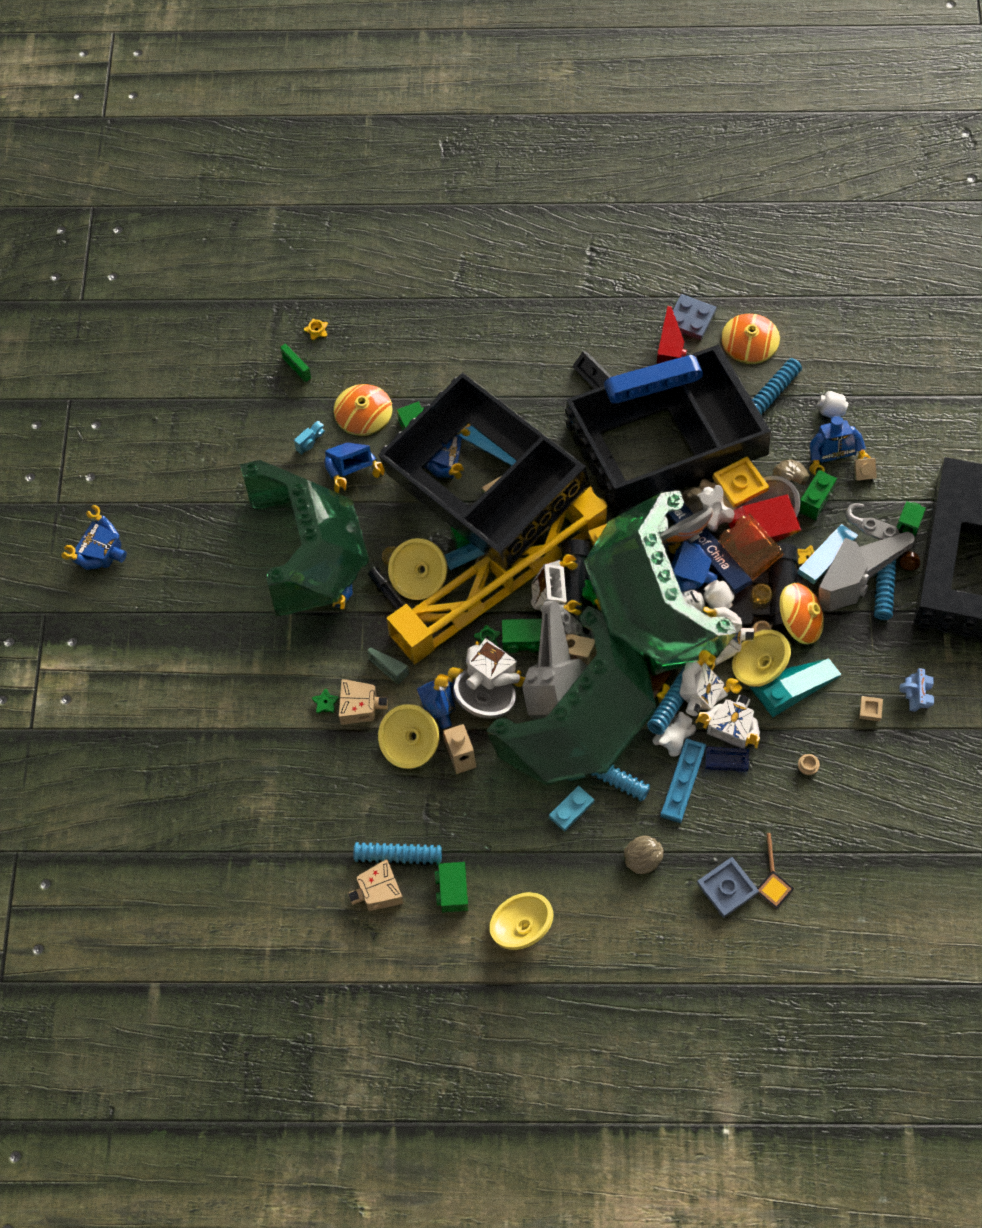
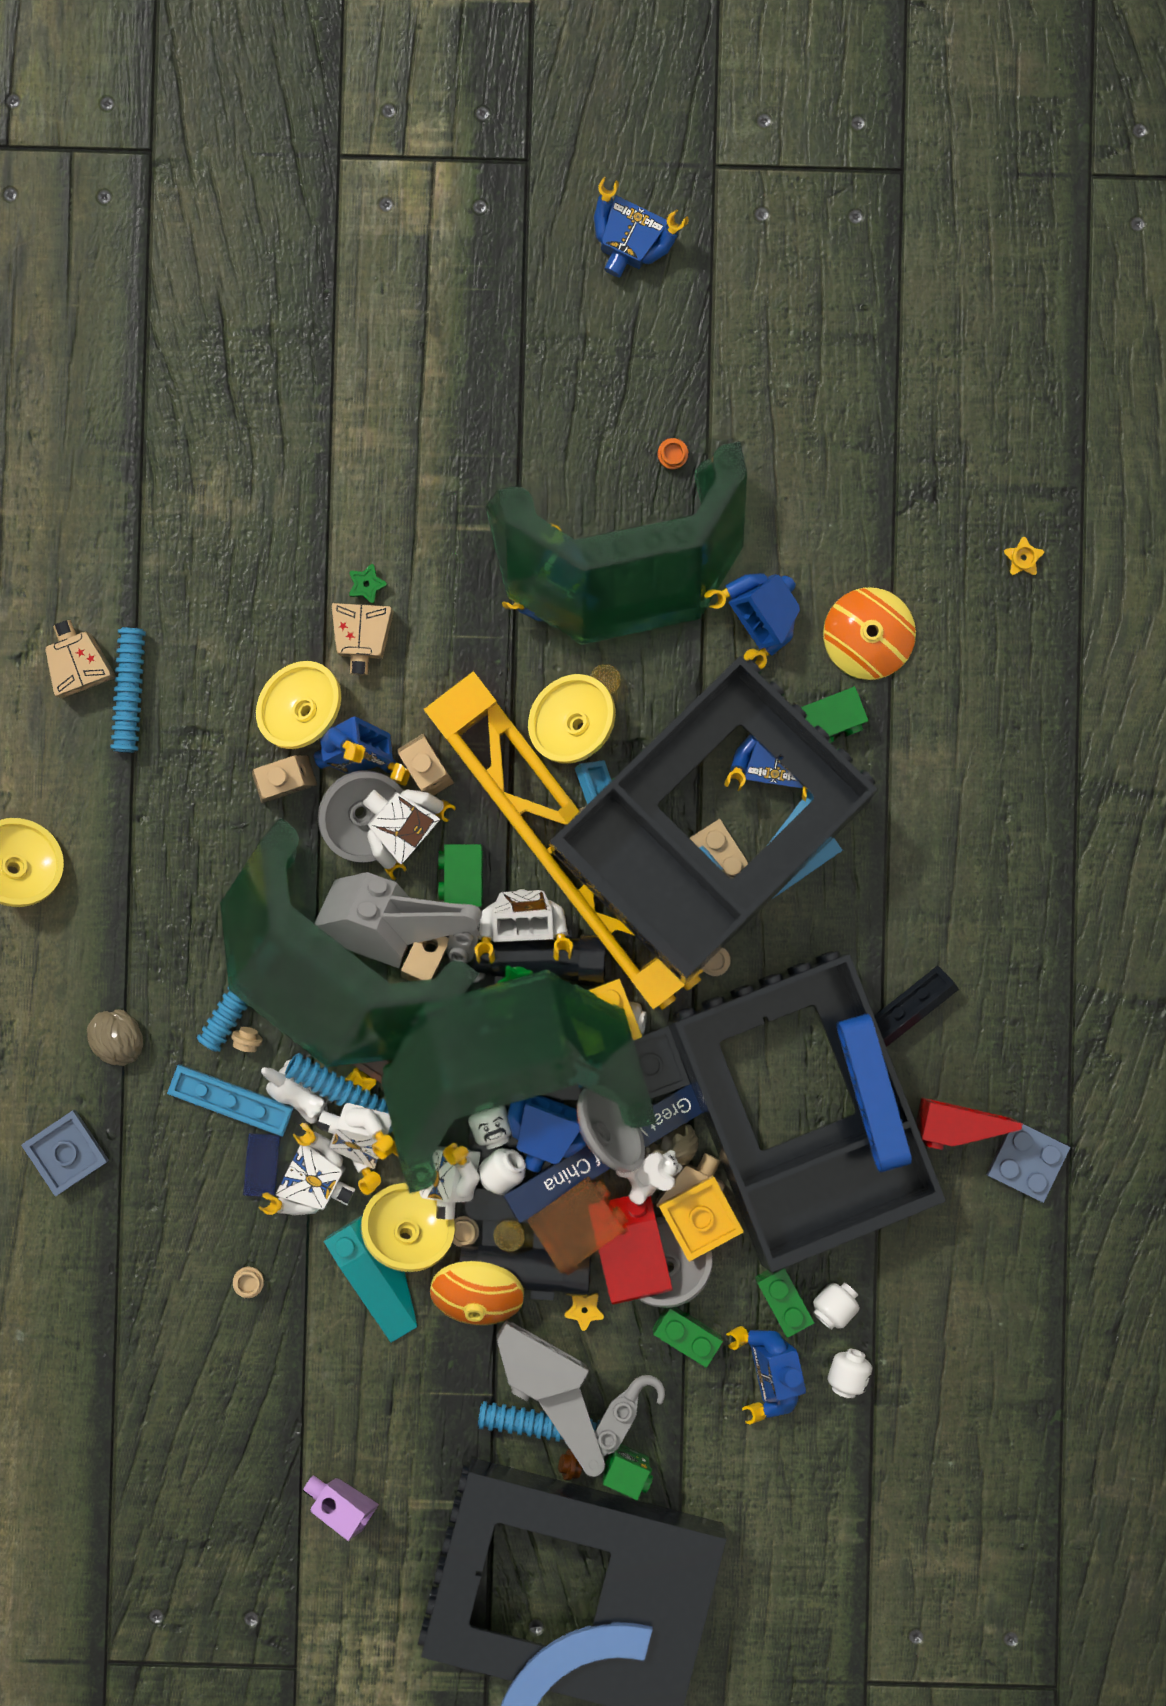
camera: 90 degrees right, 25 degrees up
green tile [280,343,311,382] -> none
medium azure plate [294,421,325,455] -> none
black axle [367,567,405,611] -> none
sand green slope [368,647,409,684] -> none
green brick [435,862,469,913] -> none
green plate [474,625,501,647] -> none
medium azure plate [549,786,594,832] -> none
orange dish [721,314,780,364] -> none
dark azure piece [752,358,802,415] -> none
piece [757,833,794,910] -> none
dark tan hair [772,459,810,485] -> none
tile [797,524,858,584] -> none
tan plate [854,458,877,480] -> none
tan plate [859,696,883,721] -> none
light blue hips [899,668,934,712] -> none
none -> tan plate [231,1027,263,1052]
none -> lavender torso [303,1475,379,1541]
none -> tan torso [397,733,454,795]
none -> orange plate [658,438,688,470]
none -> green brick [755,1268,814,1338]
none -> white head [813,1282,859,1330]

